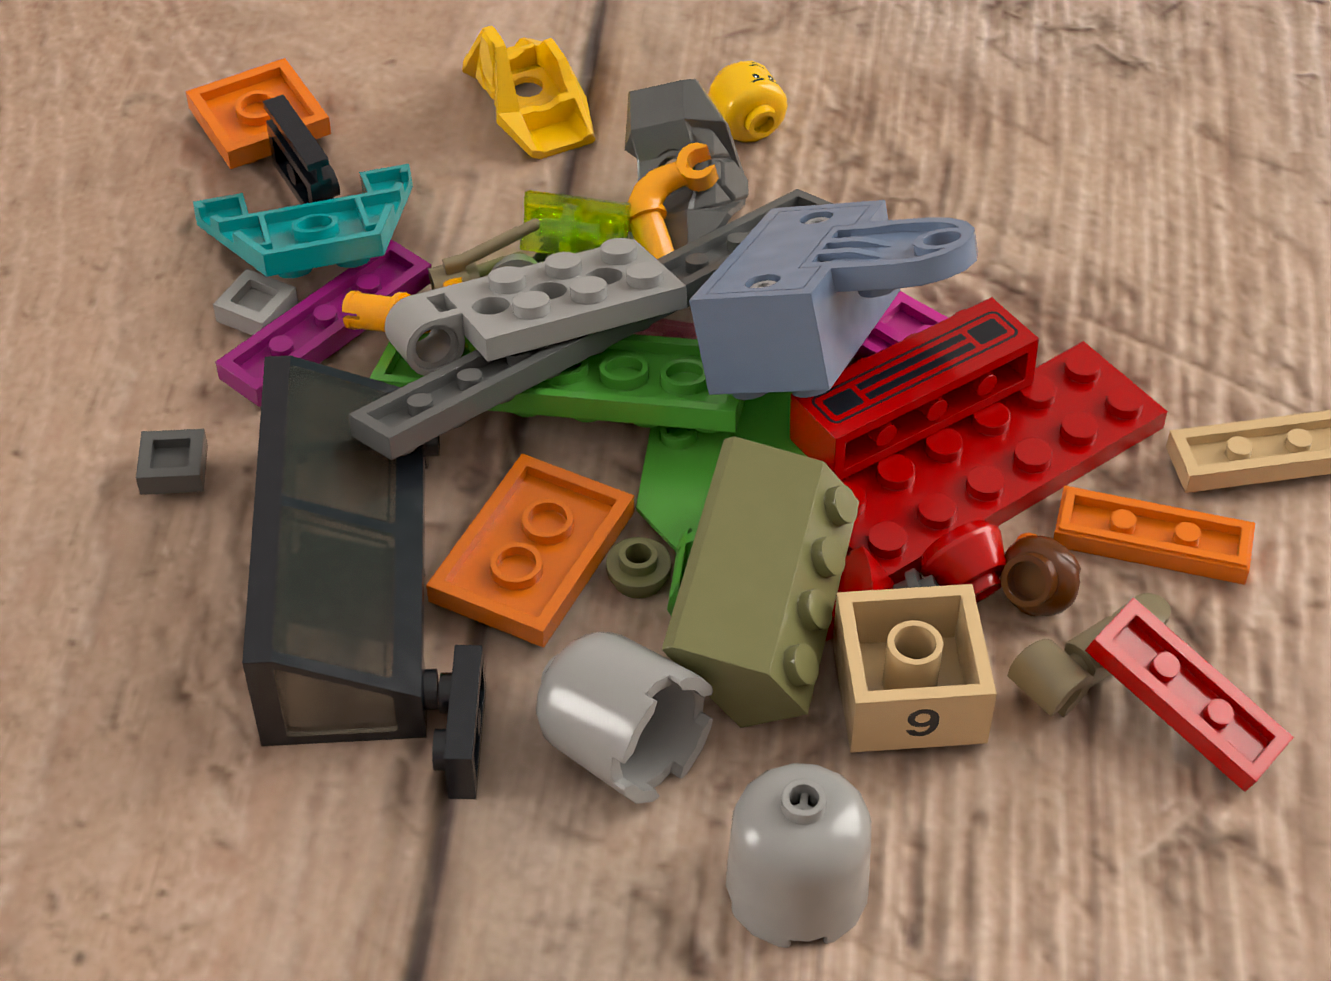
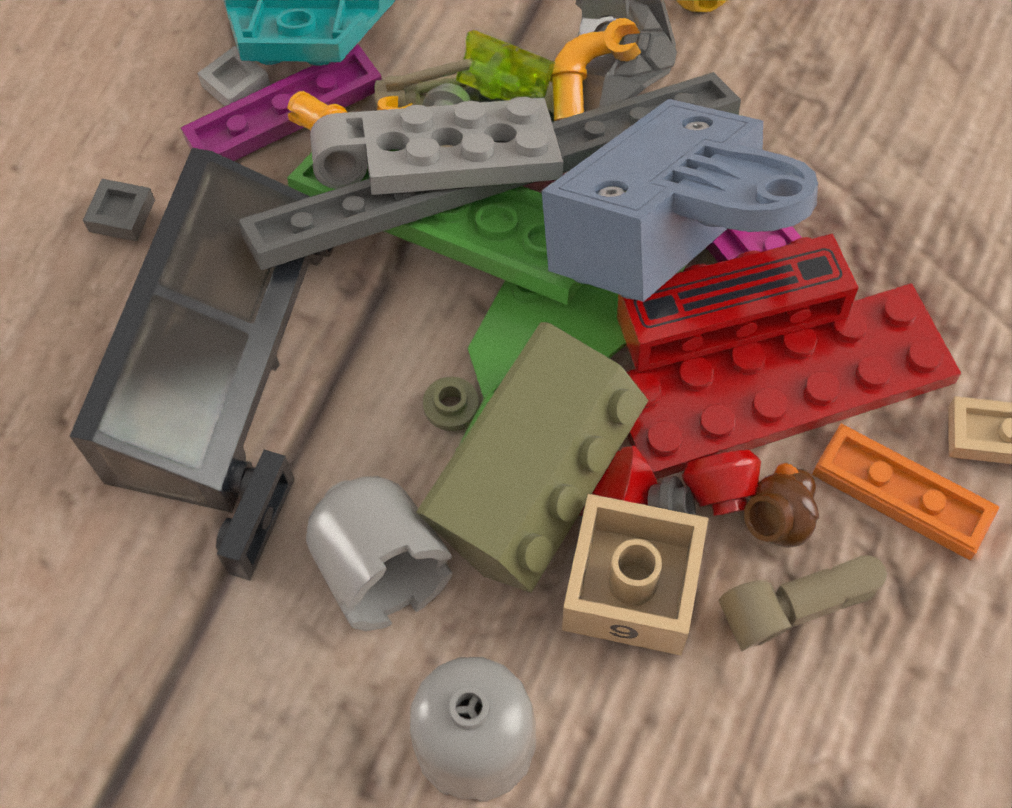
camera: 20 degrees right, 15 degrees up
orange plate [426,453,635,648] -> none
plate [1085,597,1294,792] -> none

